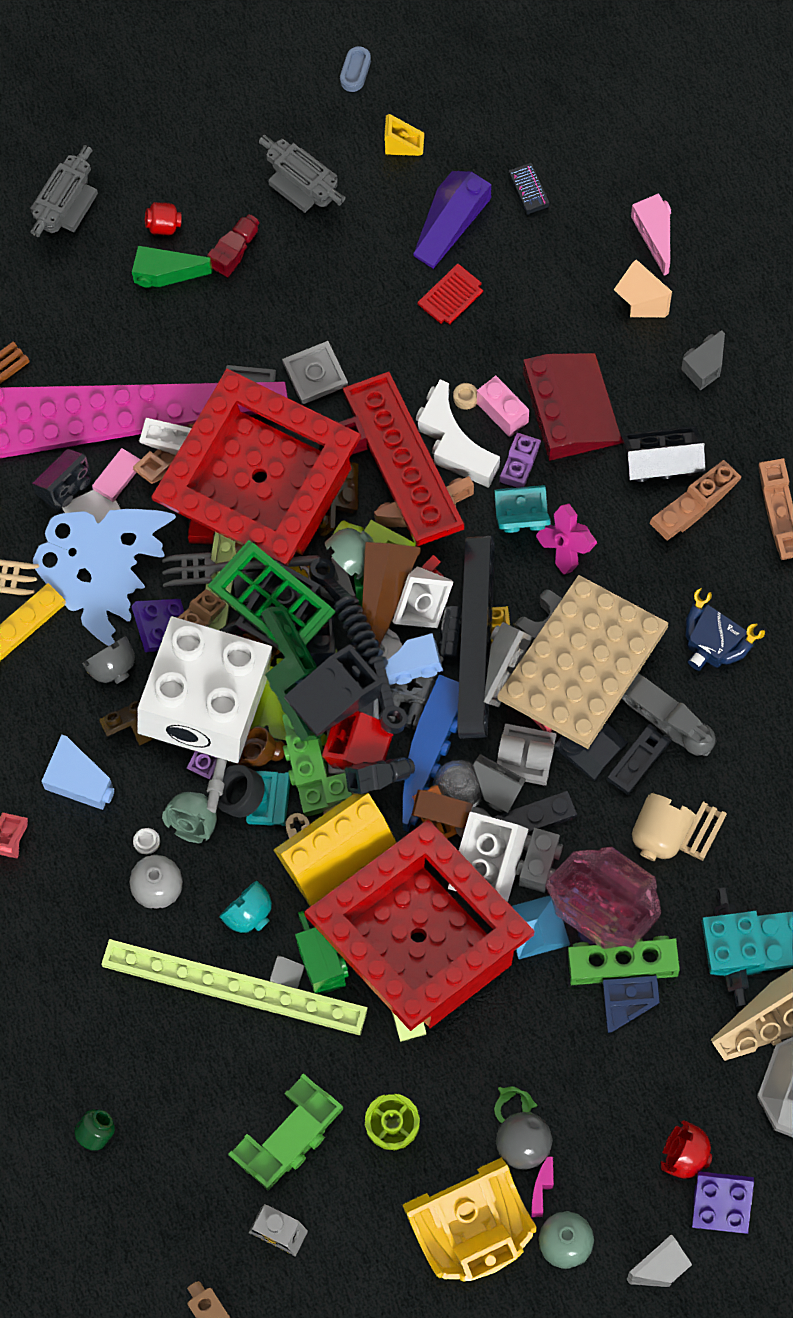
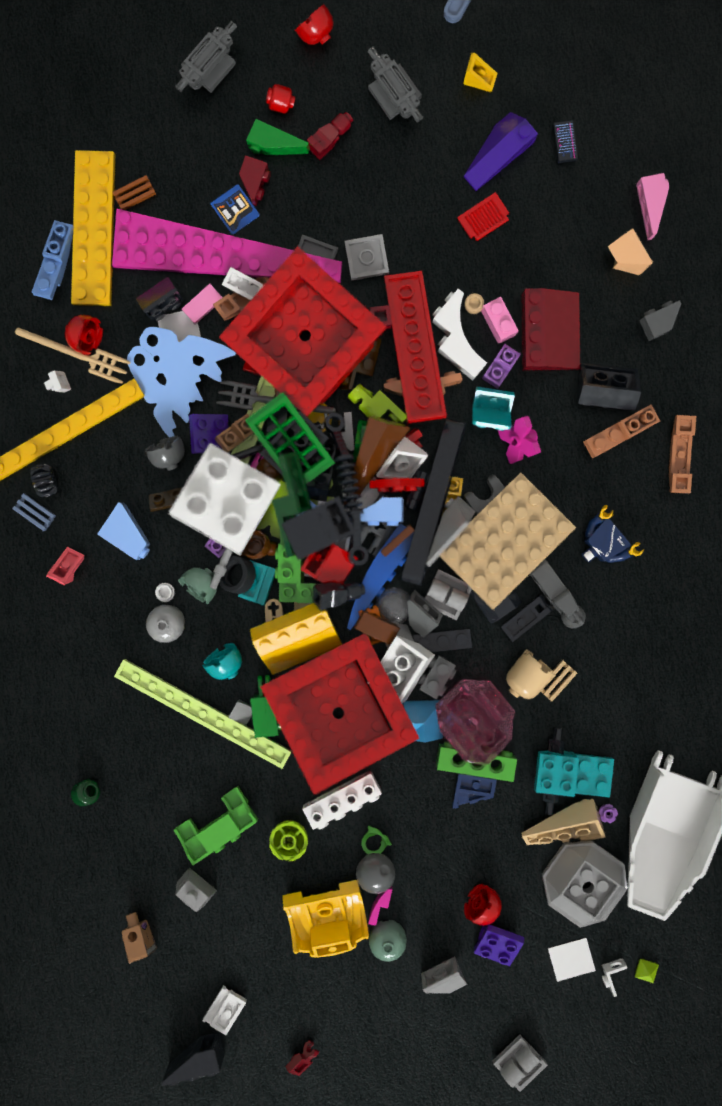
camera: 10 degrees right, 20 degrees up
sand green cylinder [325,528,374,580] -> none
none -> sticker [211,184,260,235]
none -> dark red slope [239,155,271,206]
none -> red cylinder [295,4,333,45]
none -> white brick [302,770,382,830]
none -> red plate [369,478,424,493]
none -> reddish brown tile [381,526,414,557]

